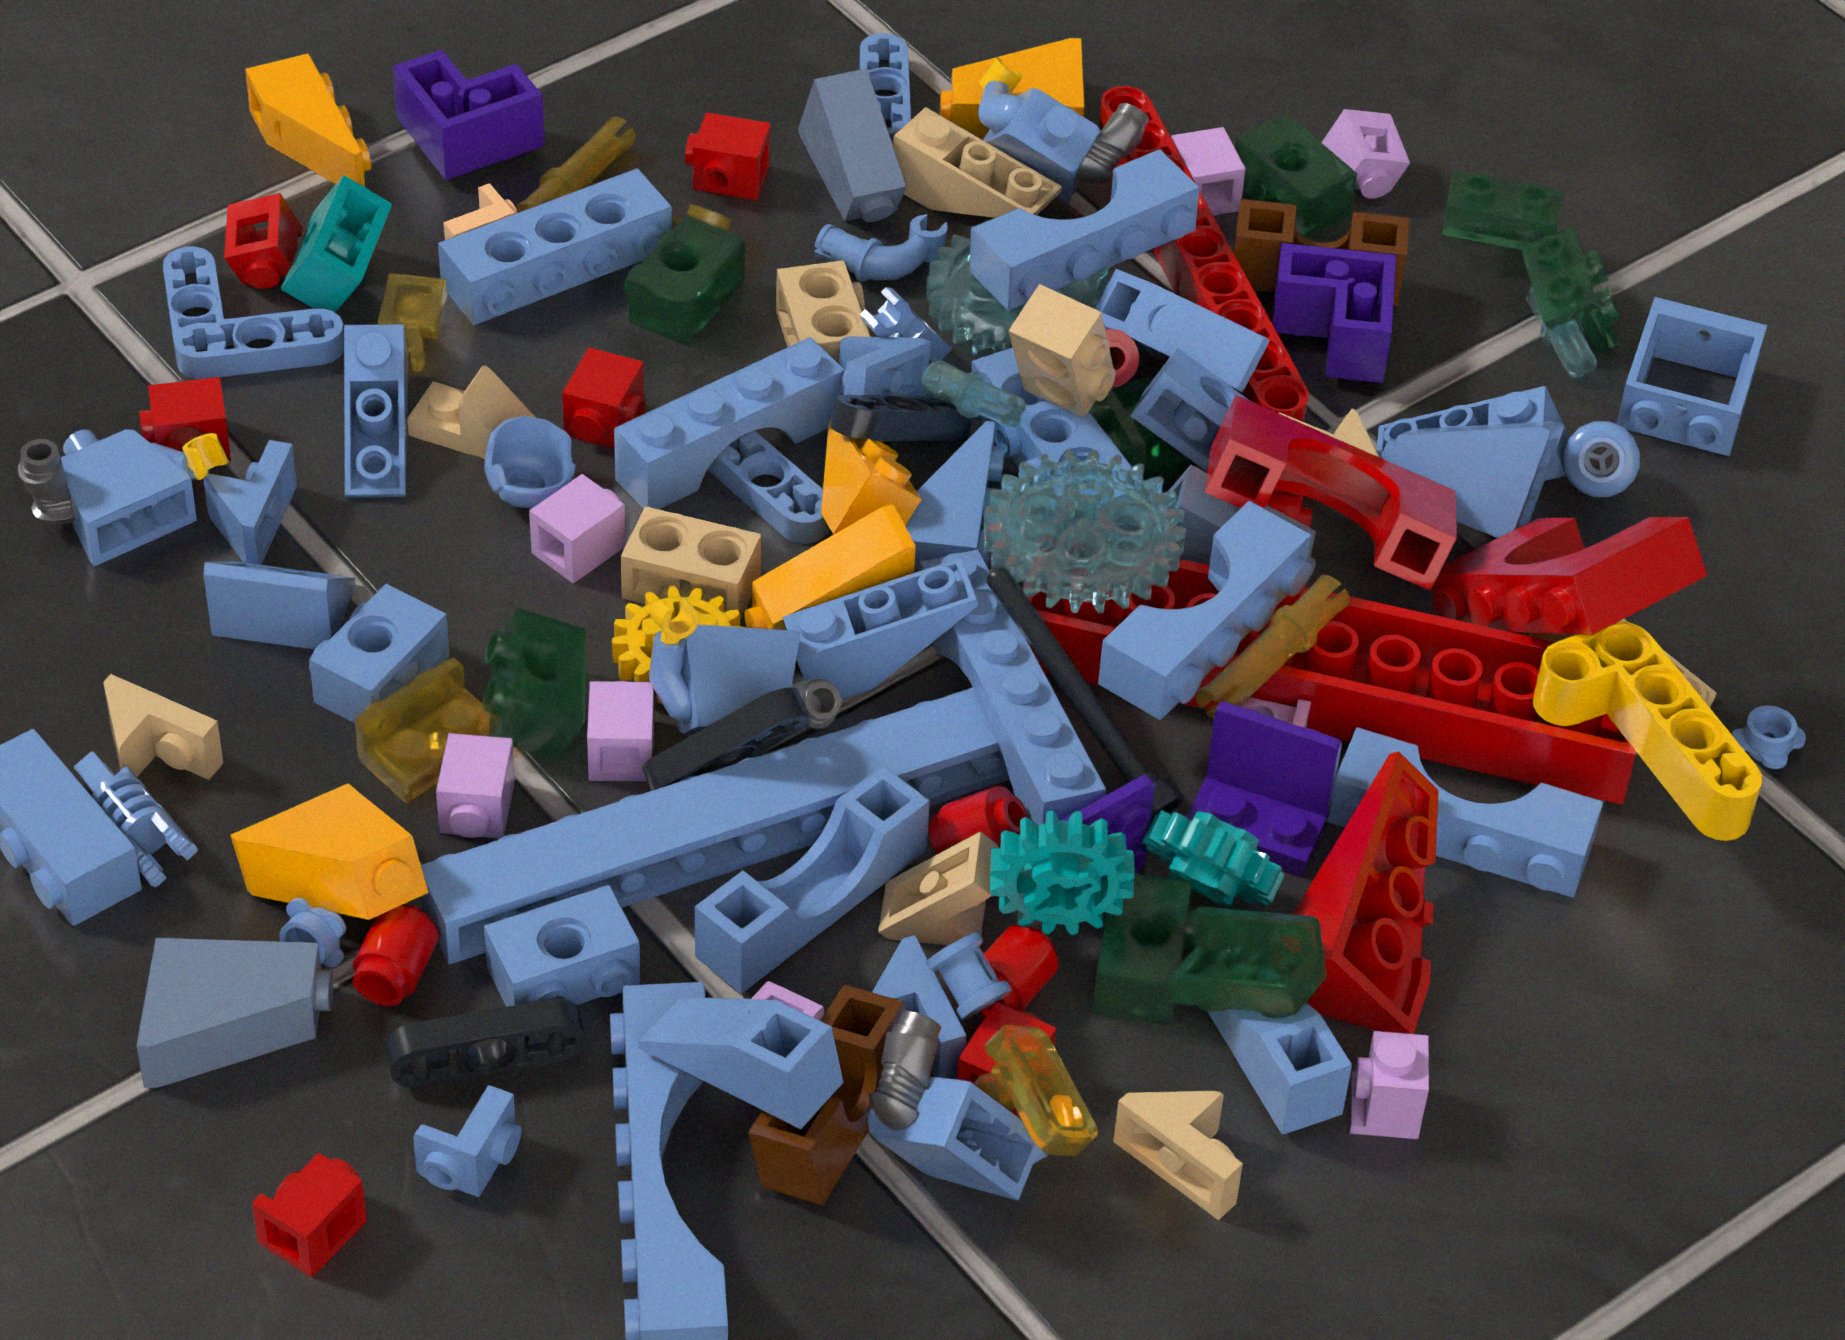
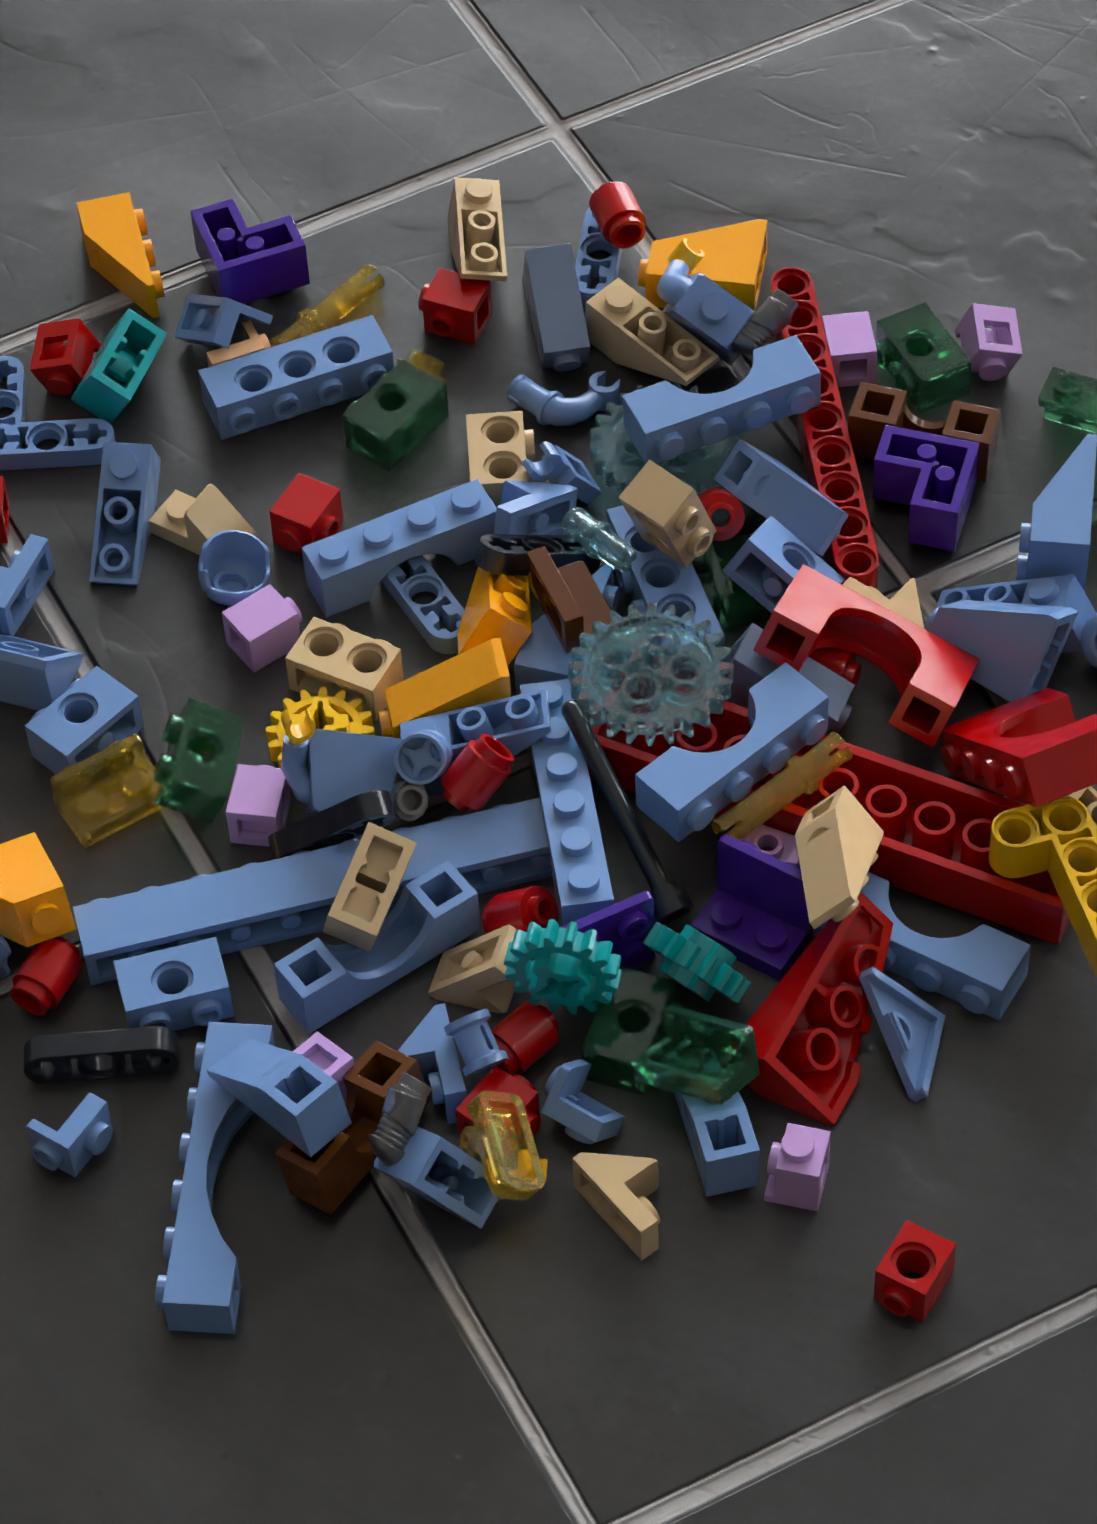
camera: 15 degrees right, 5 degrees up
clear yellow plate [378,273,448,371] -> none
lavender brick [436,733,515,839] -> none
none -> medium blue panel [174,294,273,348]
none -> tan brick [322,822,417,952]
none -> medium blue wheel [394,729,453,785]
none -> red brick [440,734,514,811]
none -> tan slope [447,177,507,281]
none -> reddish brown panel [527,546,620,654]
none -> medium blue bracket [541,1059,625,1144]
none -> red brick [589,181,646,249]
none -> tan slope [795,785,884,929]
none -> medium blue tile [859,967,946,1102]
none -> red brick [873,1220,956,1323]
none -> medium blue slope [1016,434,1097,592]

